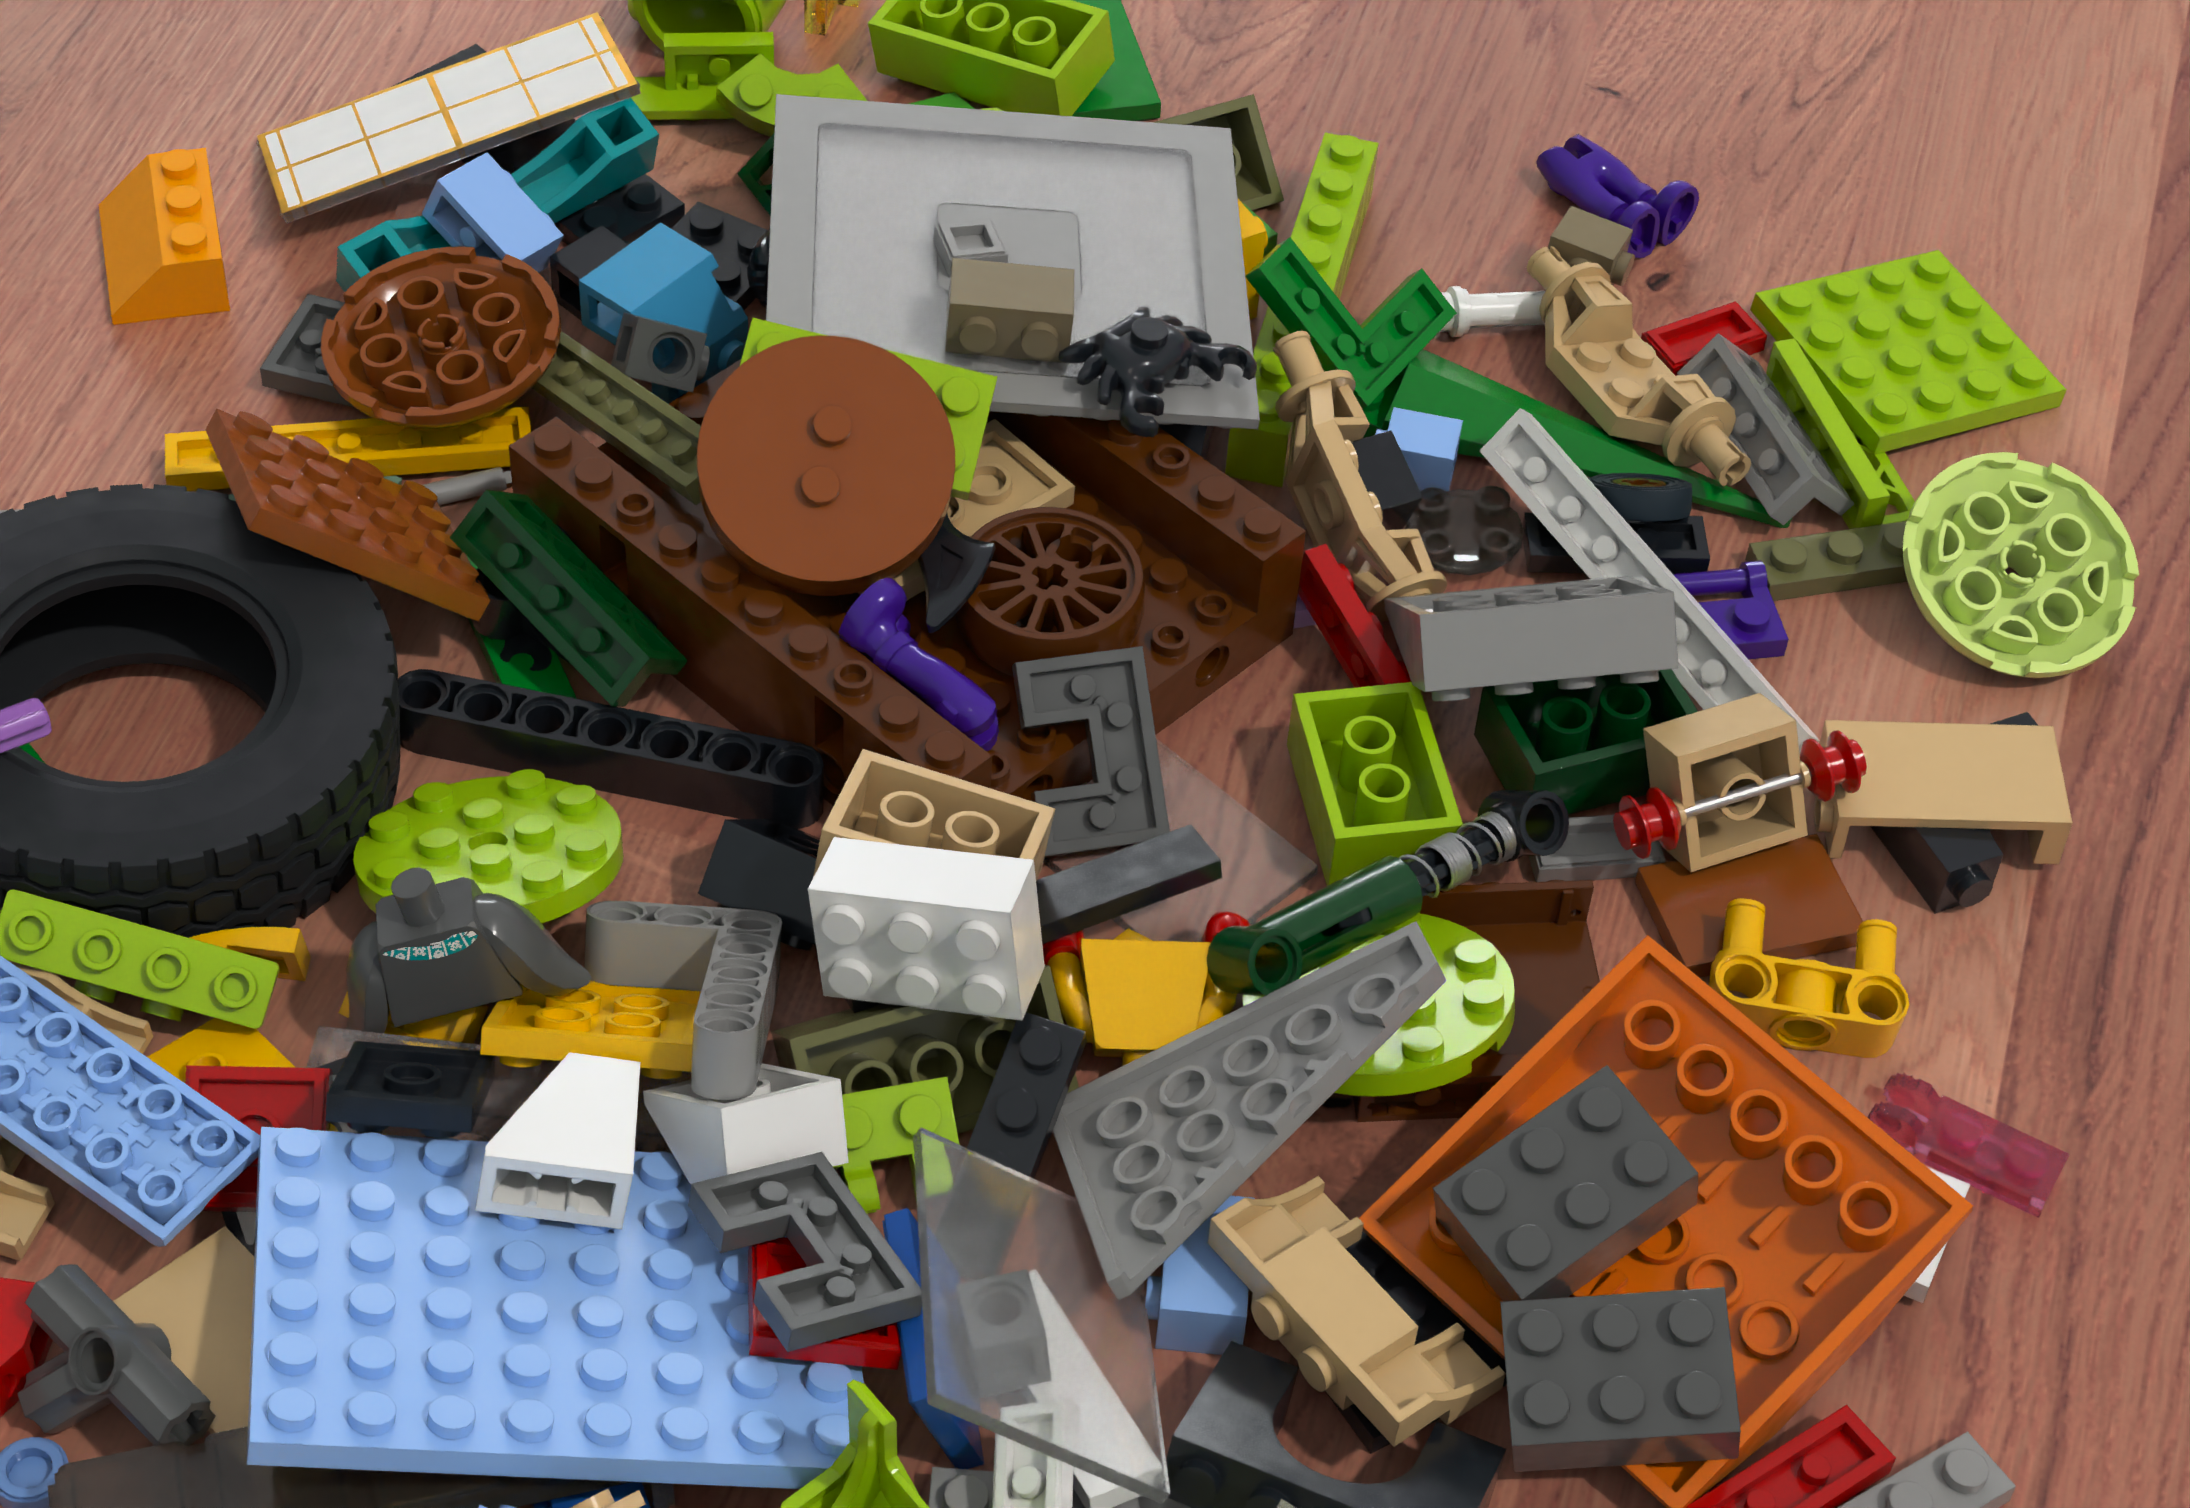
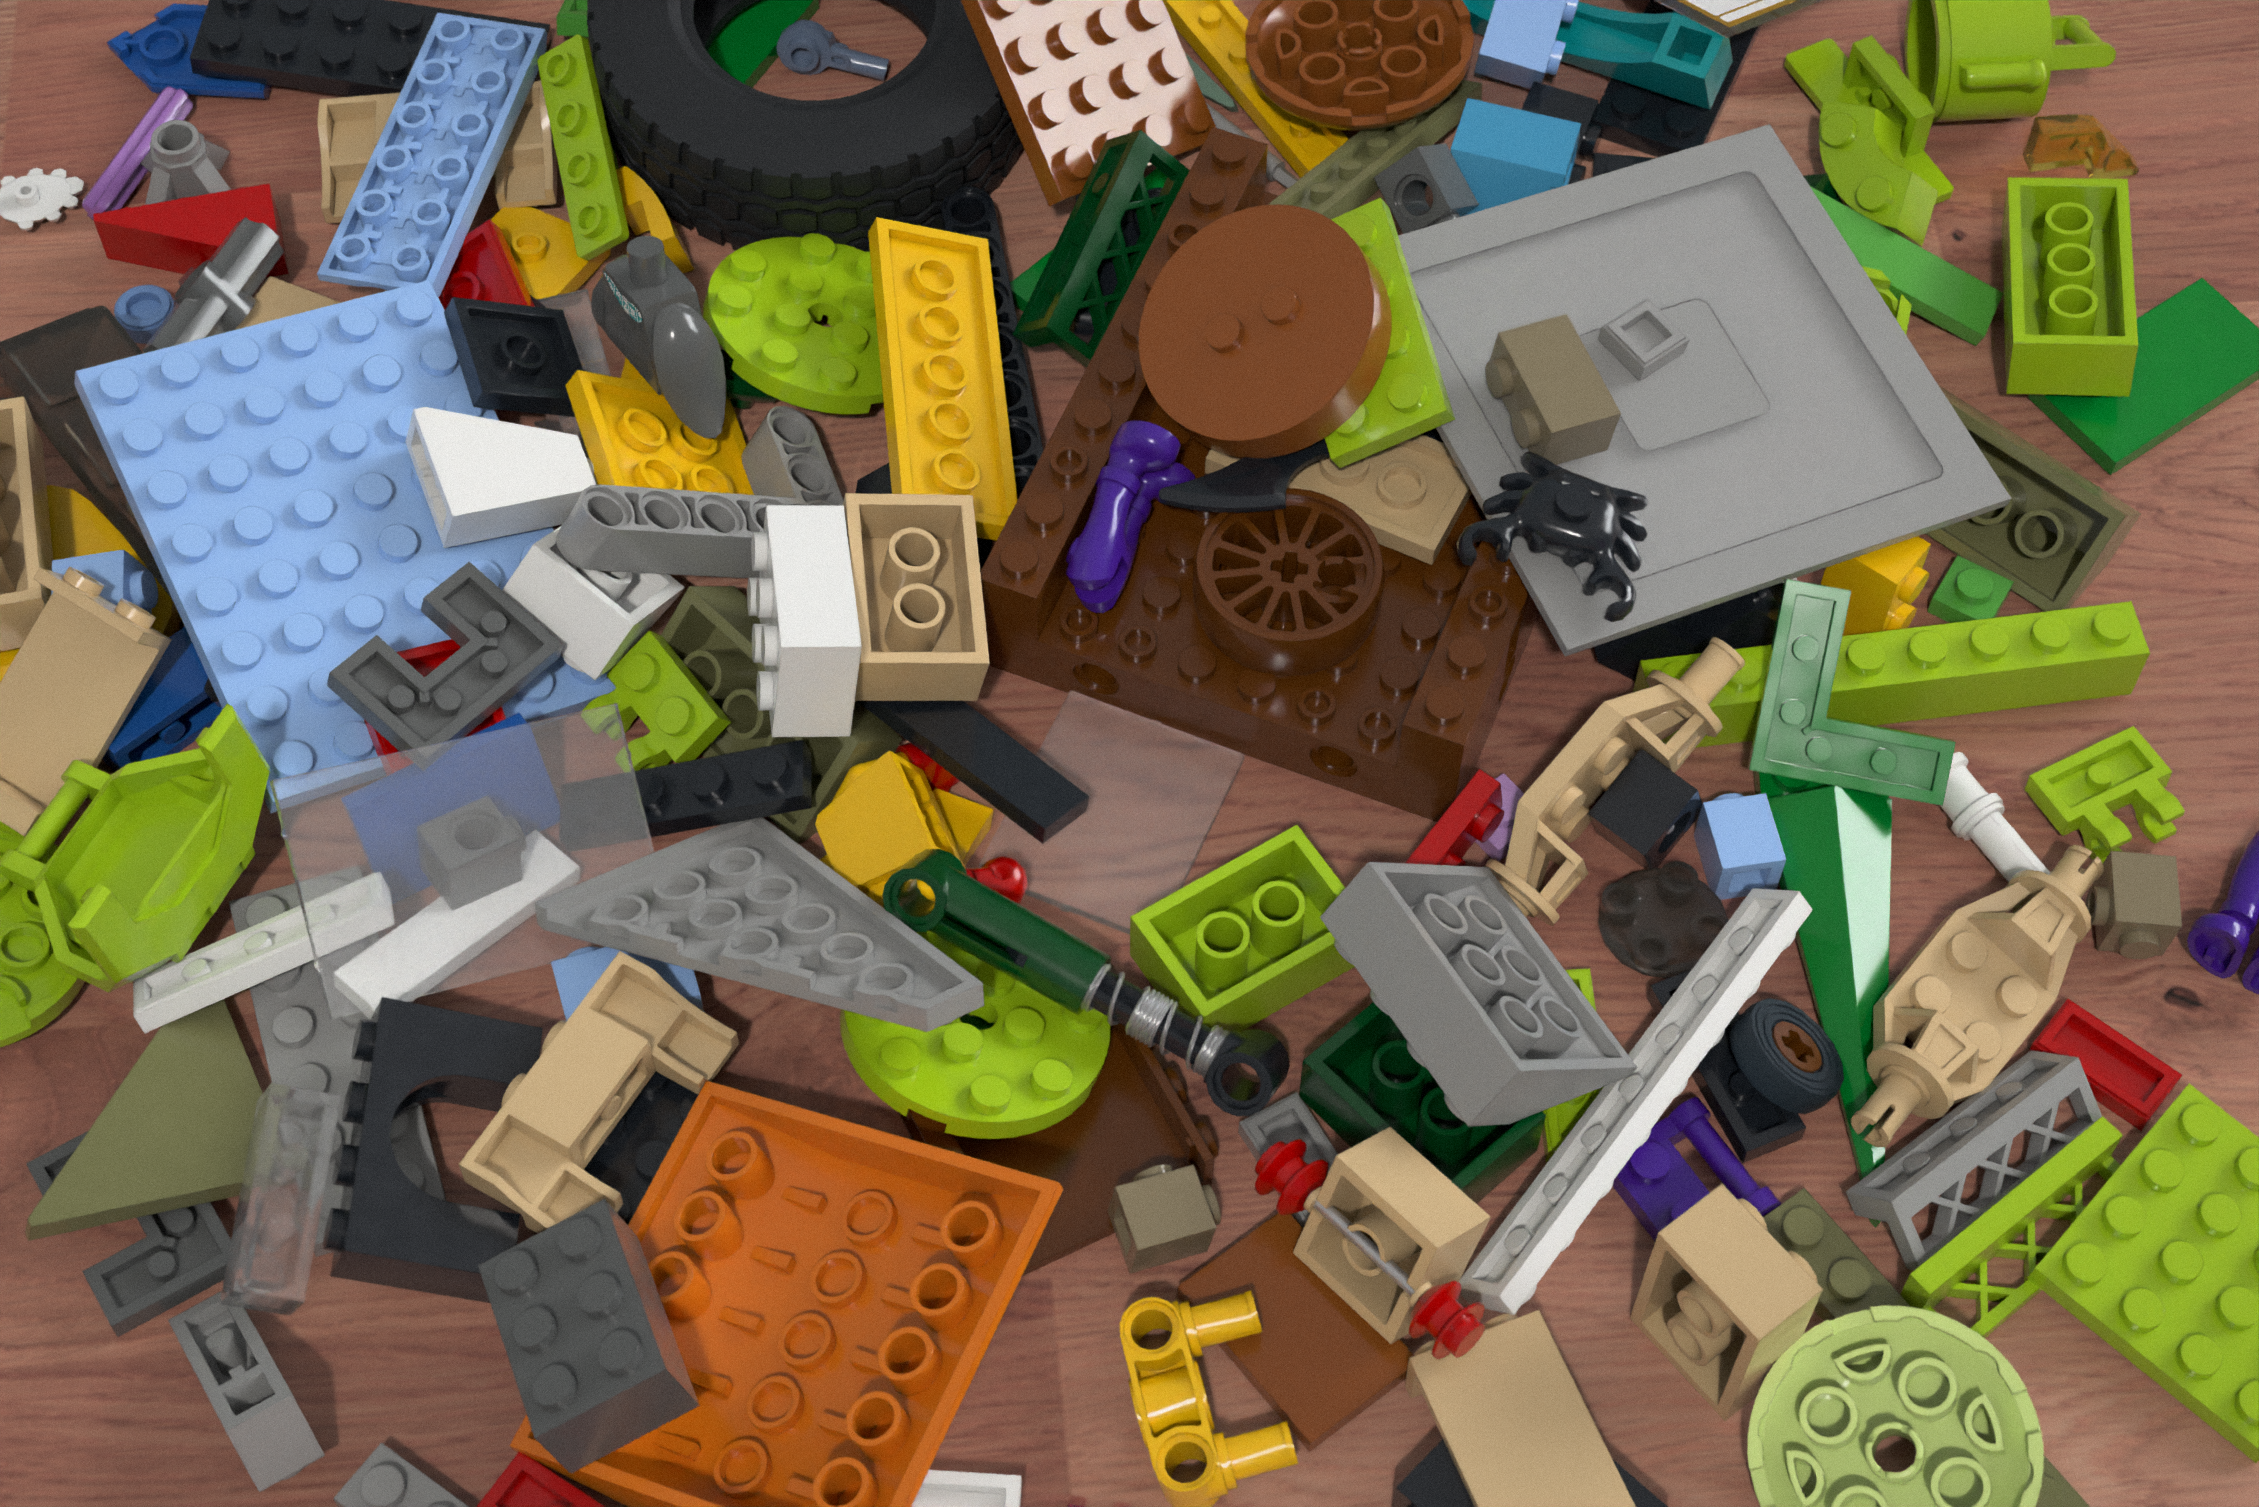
camera: 70 degrees right, 10 degrees up
dark grey plate [1012,646,1170,857] -> none
dark grey brick [1433,1065,1698,1302] -> none
none -> sand blue plate [777,20,889,81]
none -> yellow plate [868,217,1018,541]
none -> dark tan brick [1108,1164,1221,1274]
none -> tan brick [1630,1184,1823,1421]
none -> lime plate [2025,726,2185,864]

